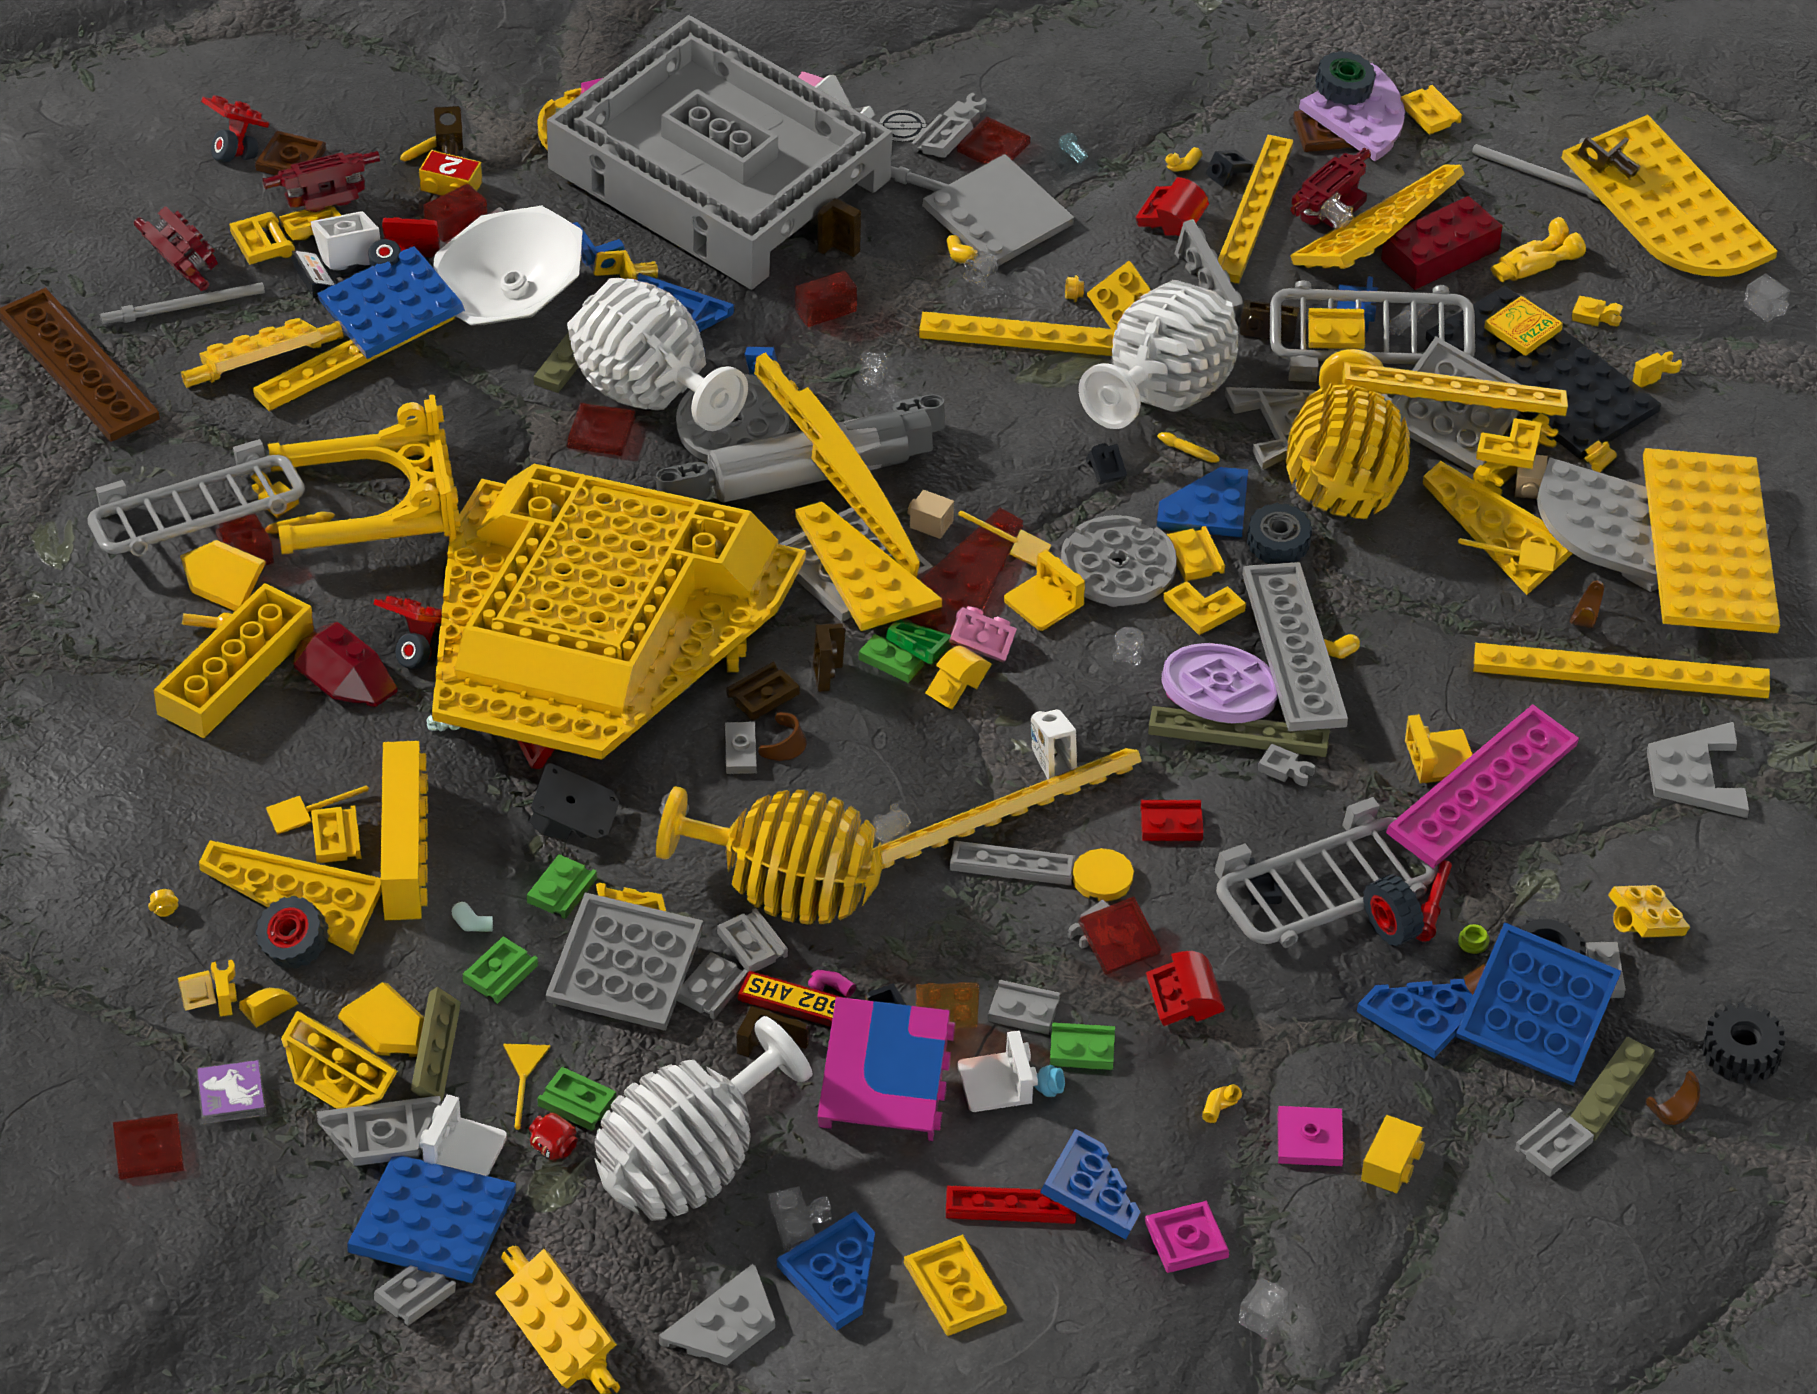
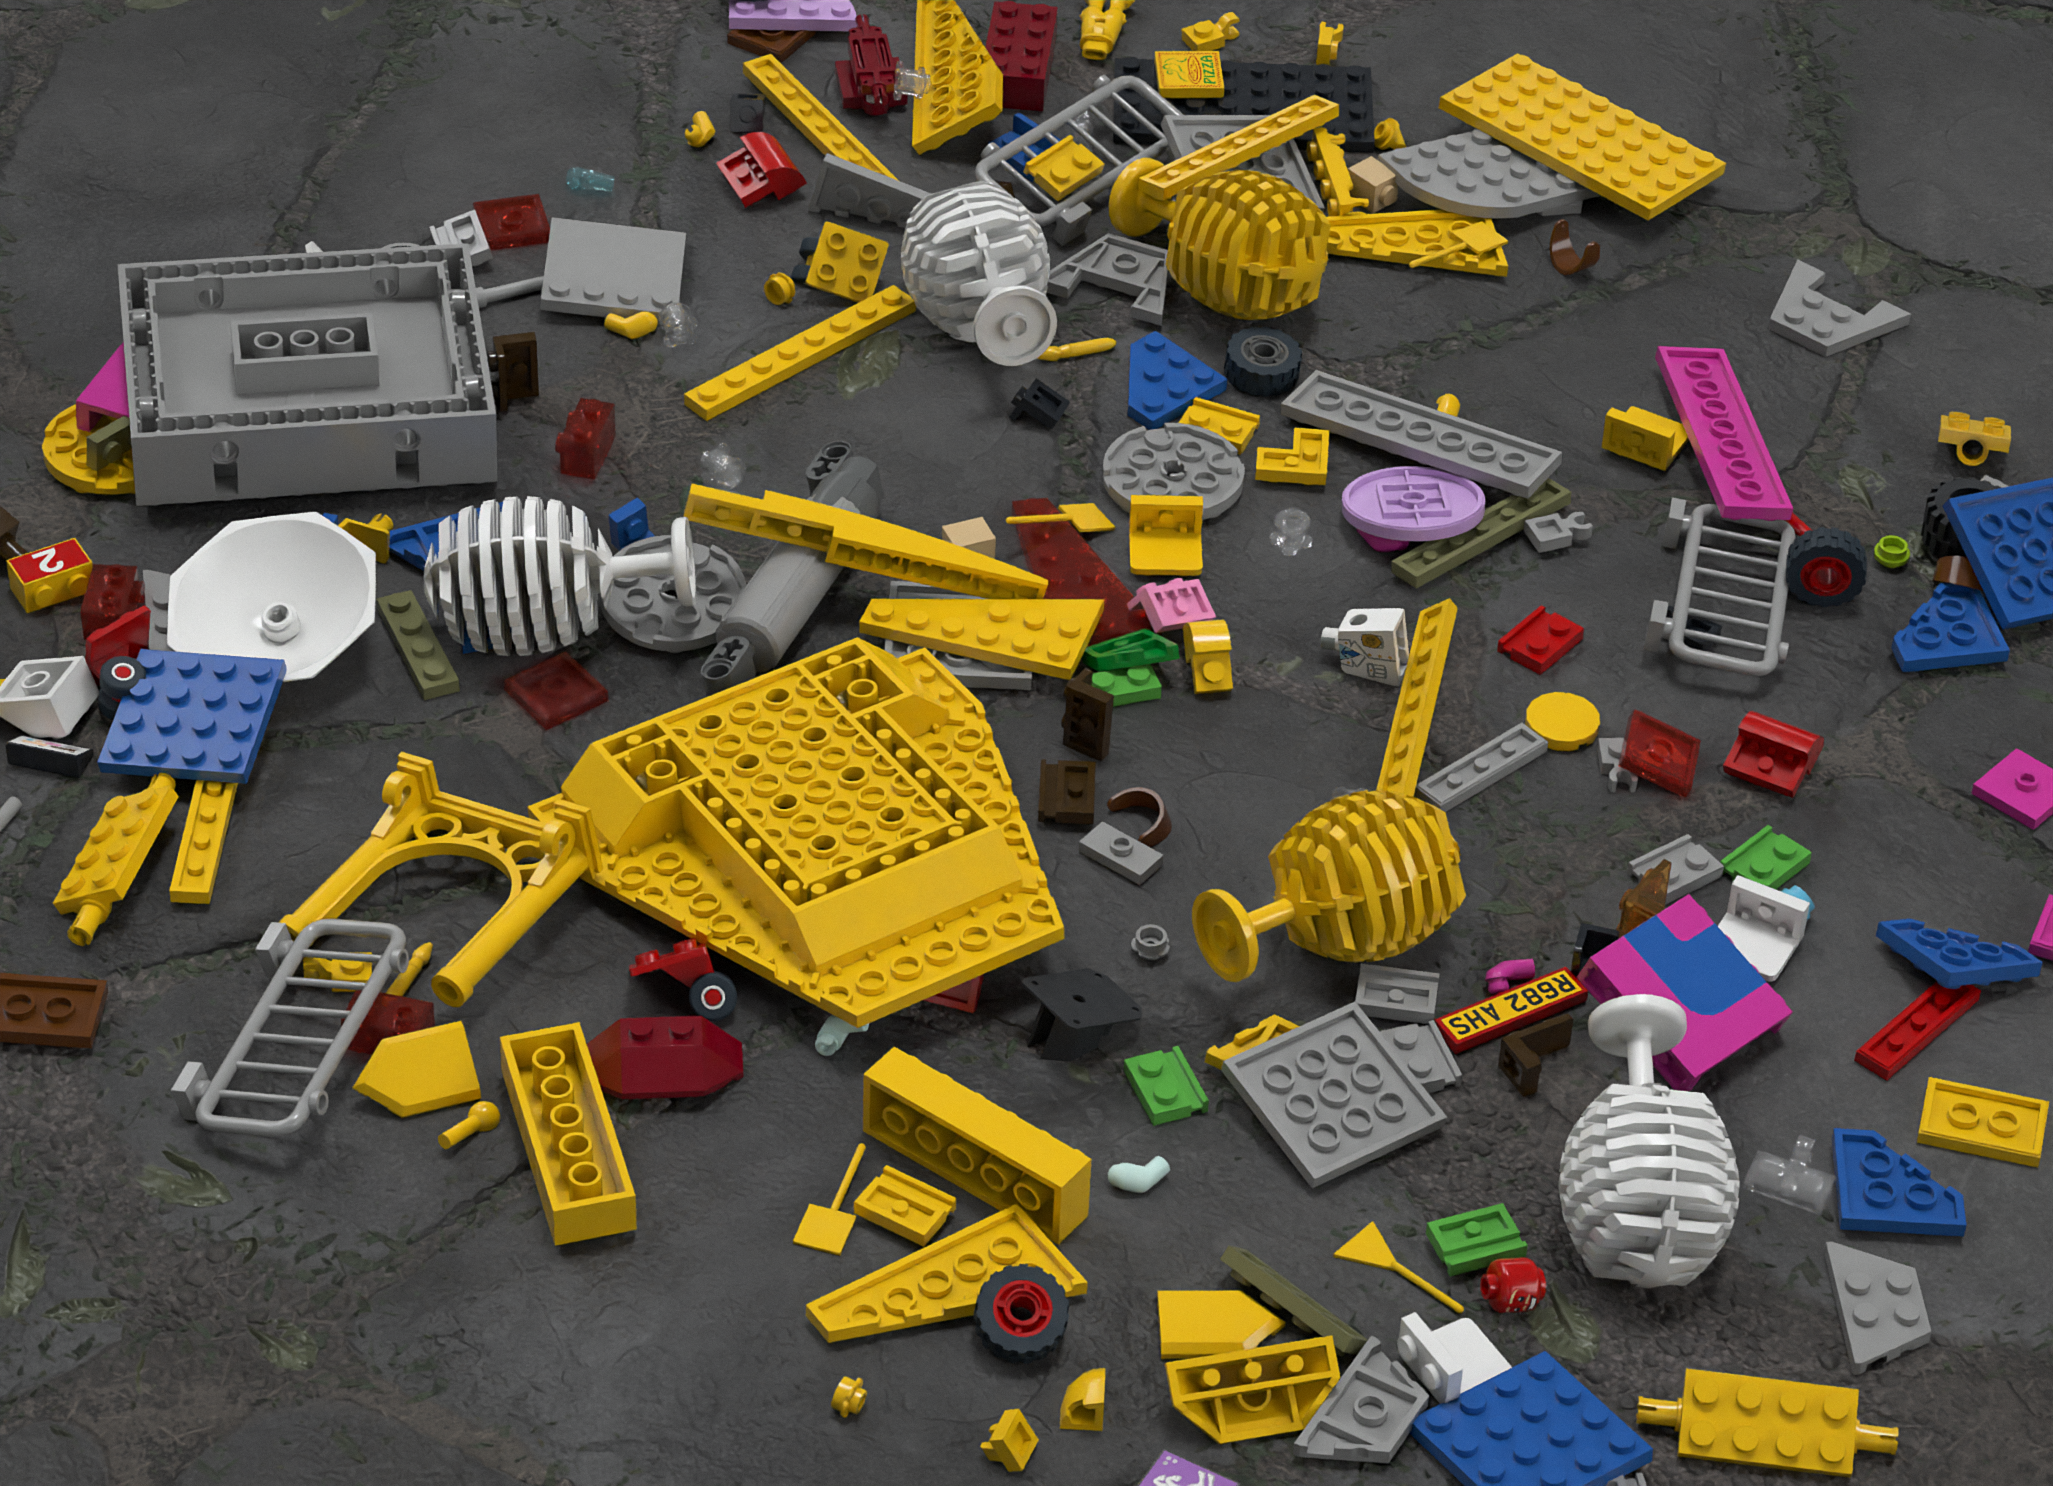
camera: 50 degrees left, 5 degrees down
yellow plate [211,959,237,1017] -> none
bright green plate [463,936,538,1004] -> none
light grey plate [943,93,986,125] -> none
yellow arm [1202,1084,1242,1123] -> none
yellow plate [1473,643,1770,698] -> none
yellow plate [1476,418,1542,469] -> none

